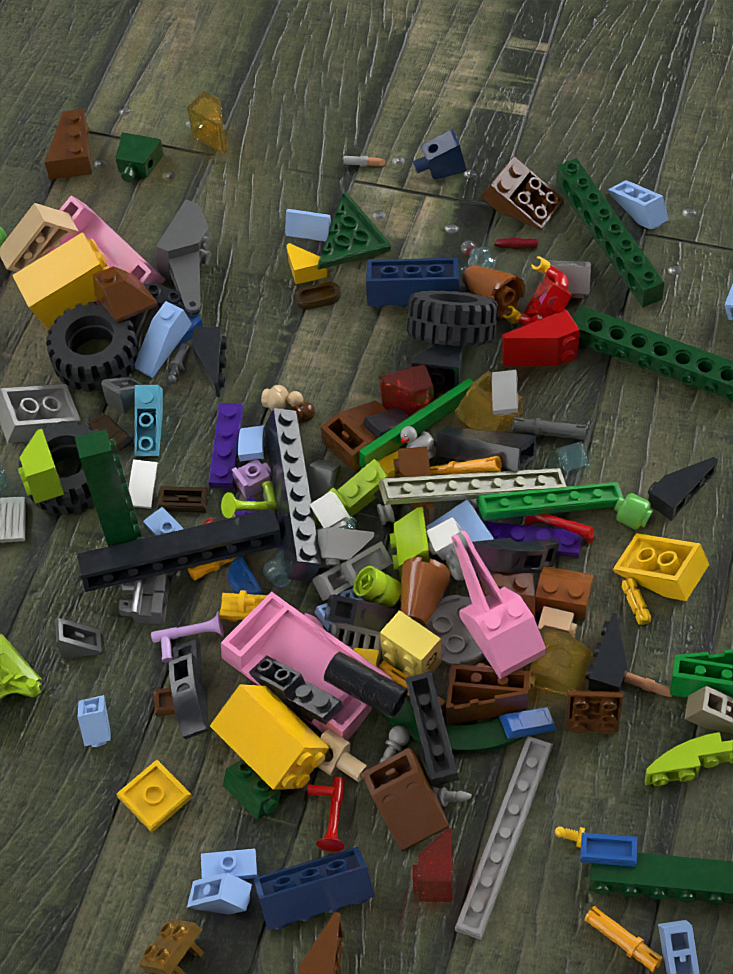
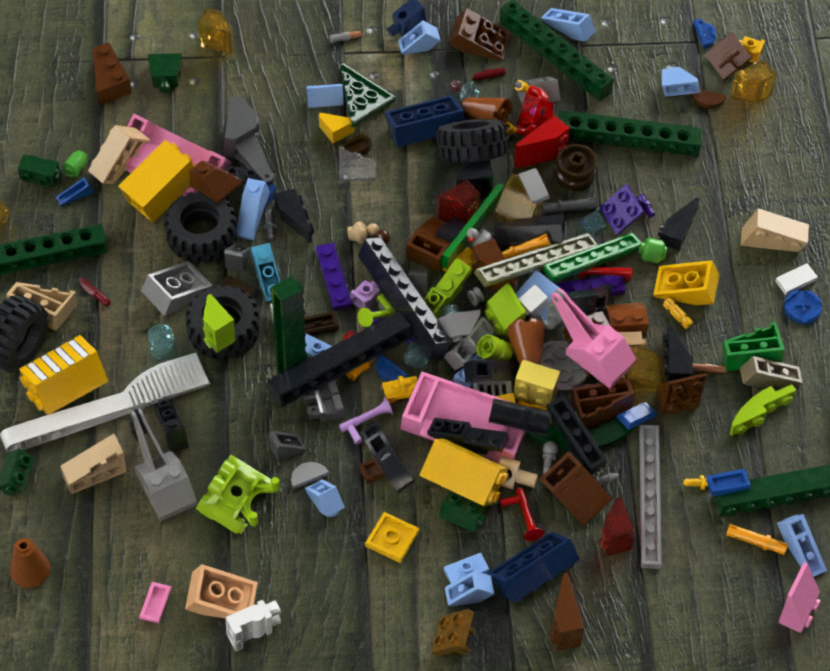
camera: 25 degrees left, 0 degrees up
light blue slope [238,426,265,461] -> none
white brick [310,491,351,529] -> none
none -> light grey tile [291,462,329,490]
none -> clear wing [339,146,376,181]
none -> light blue slope [398,20,441,55]
none -> dark brown wheel [555,144,597,191]
none -> dark purple plate [600,184,655,236]

